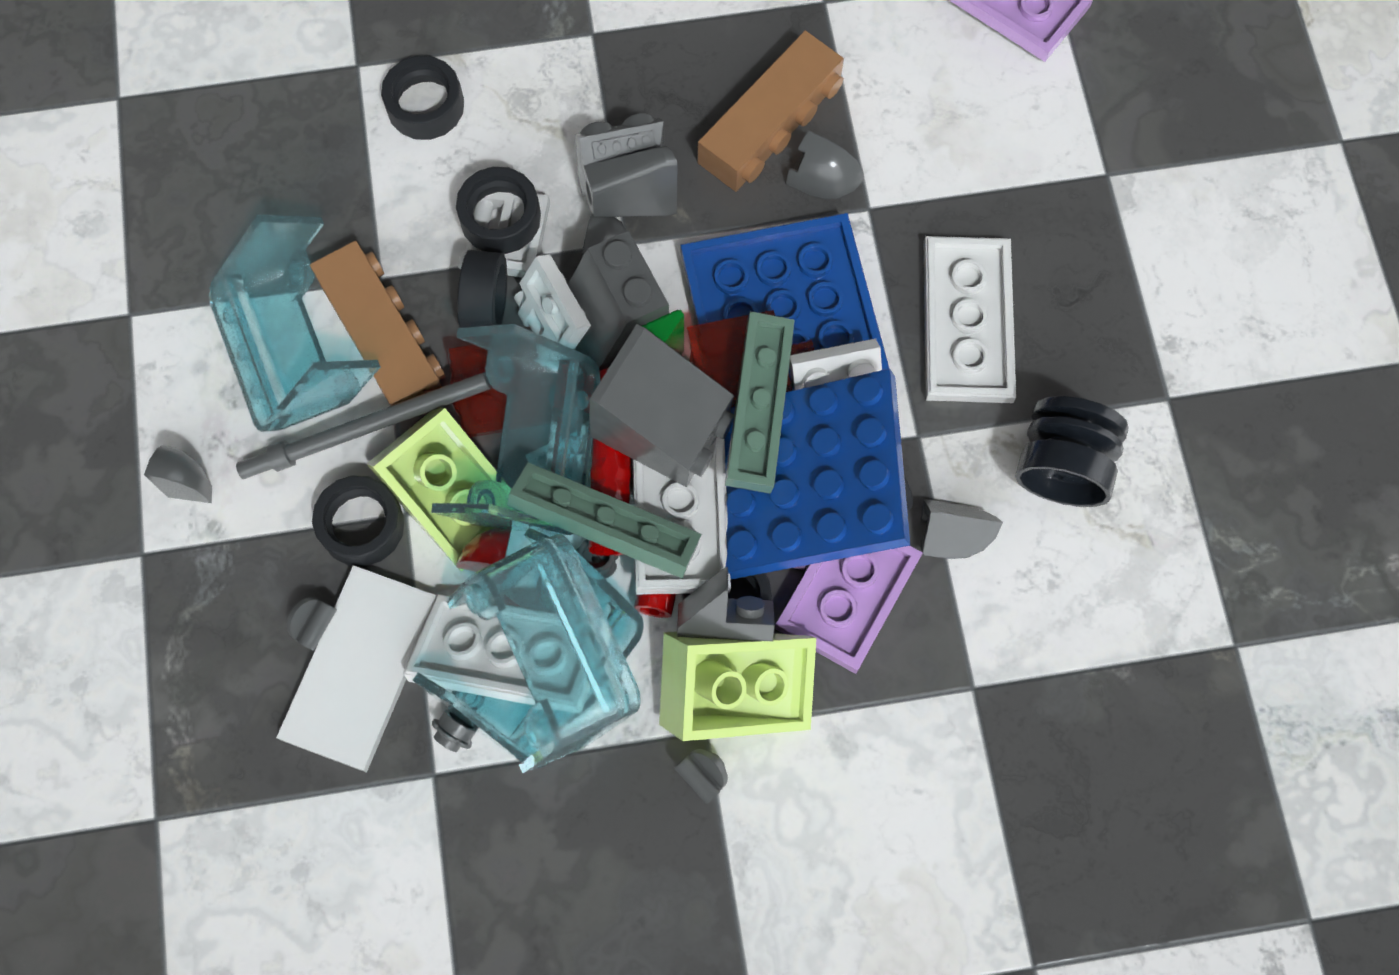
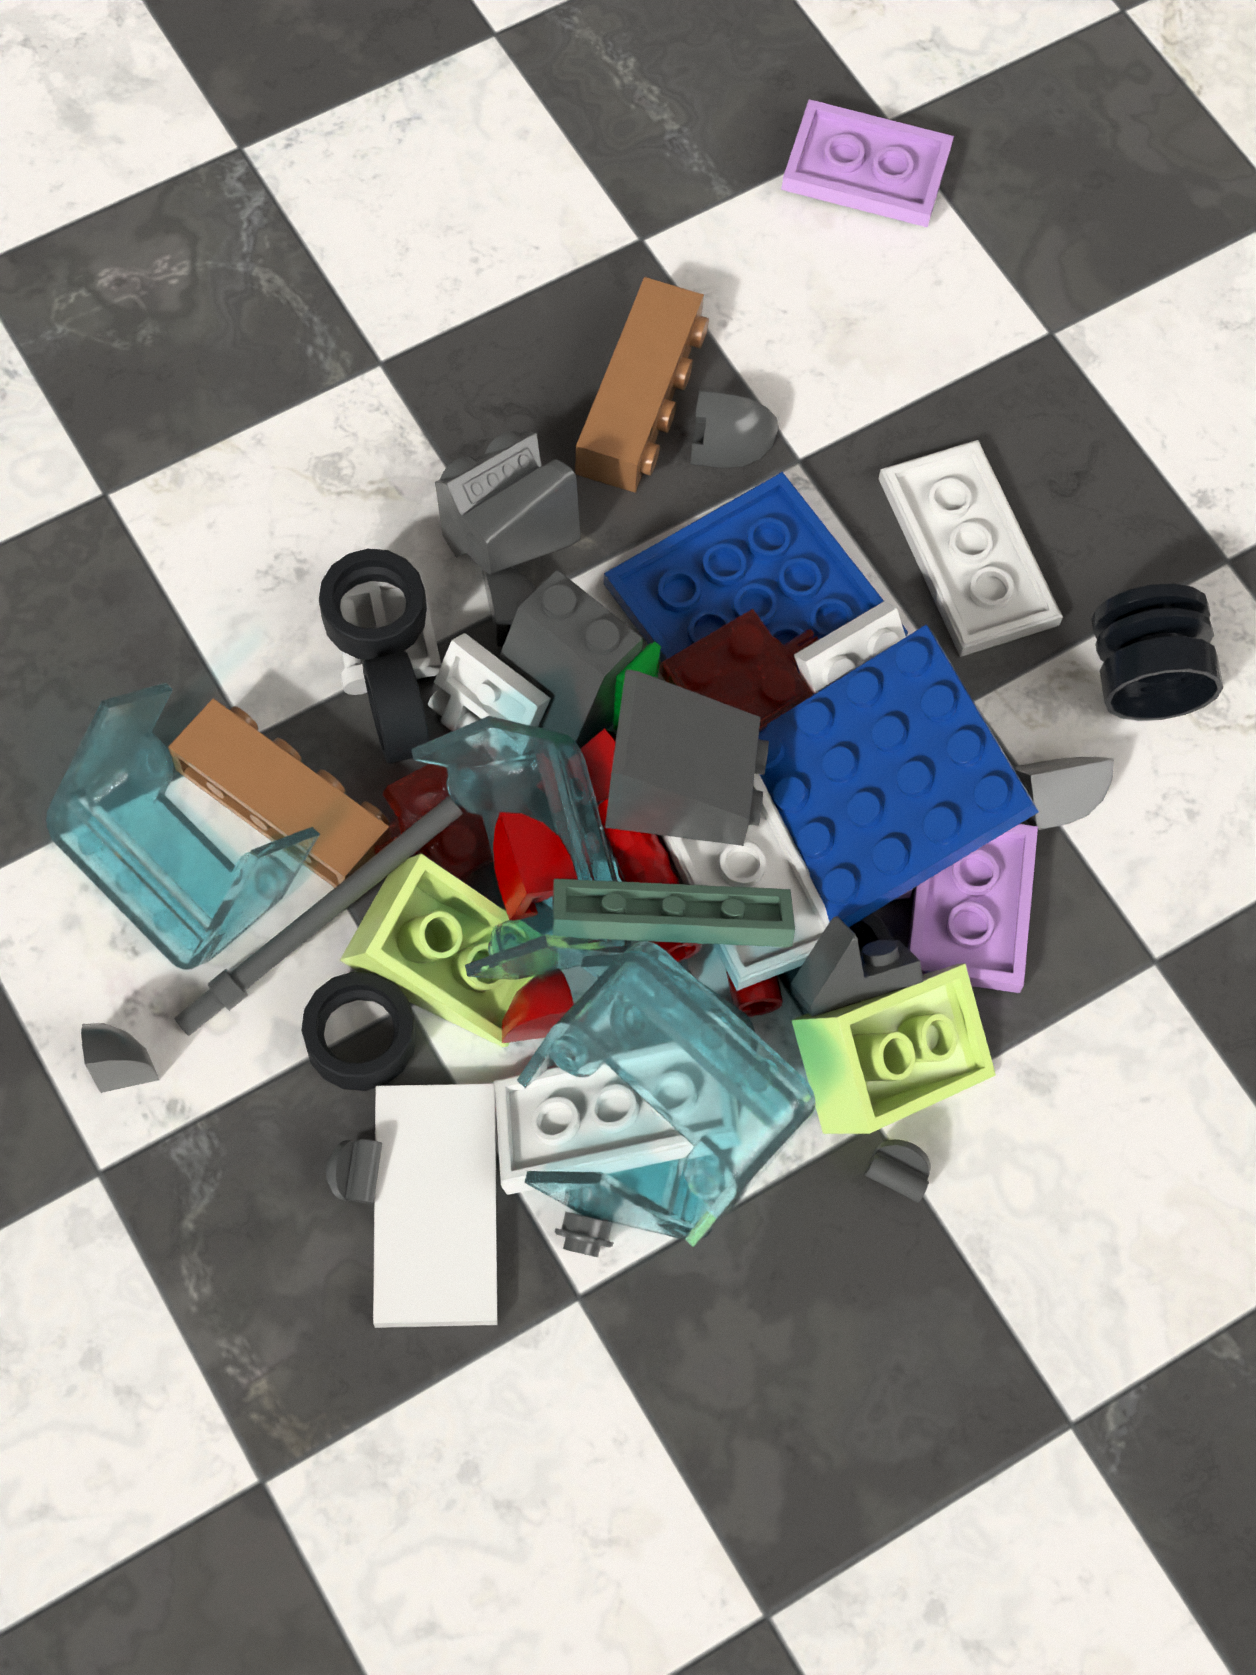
camera: 25 degrees left, 5 degrees down
black tyre [381,56,464,140] -> none
sand green plate [724,311,795,494] -> none
none -> red brick [493,812,578,922]

